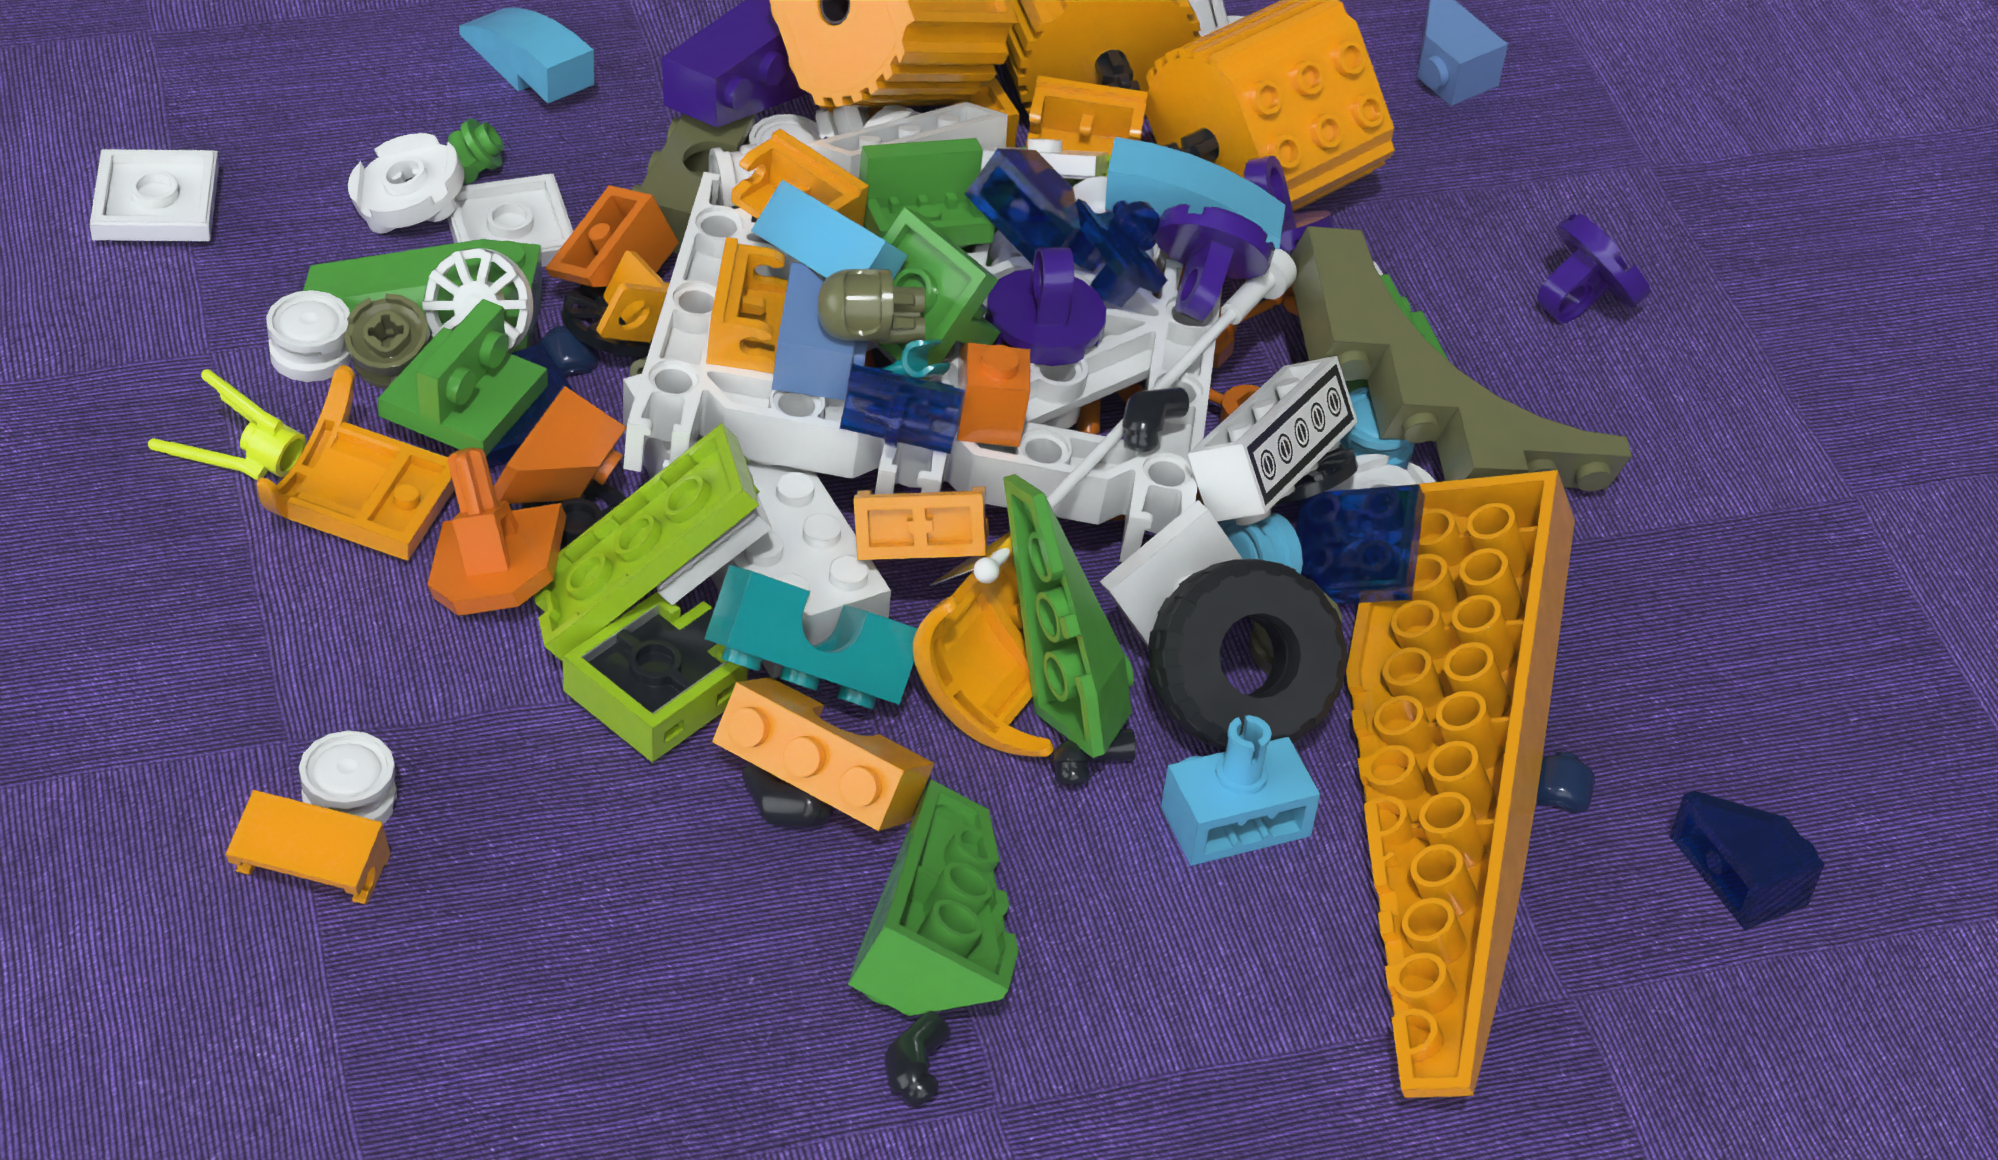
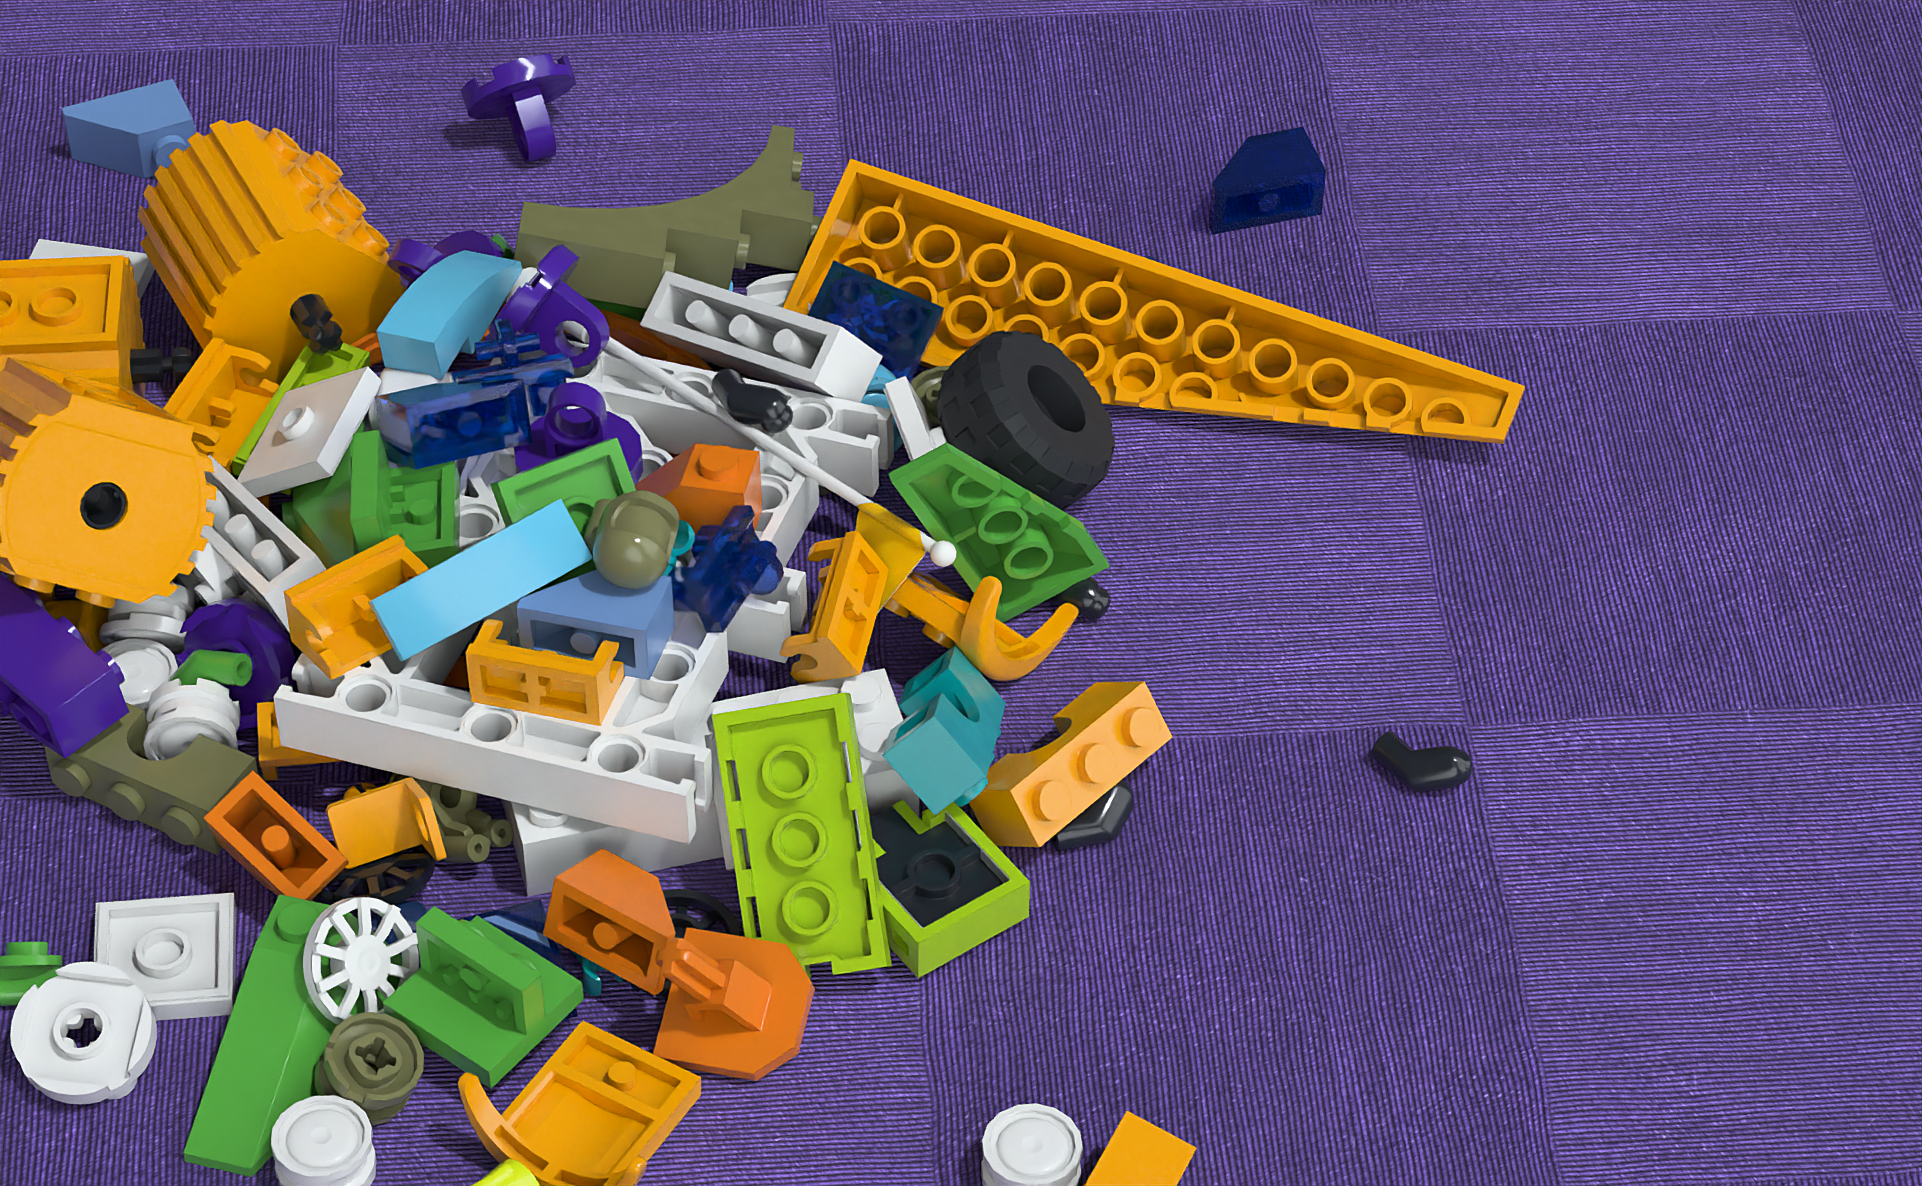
camera: 75 degrees left, 0 degrees up
bright green wedge [848,780,1019,1016] -> none
medium azure brick [1161,715,1320,866] -> none

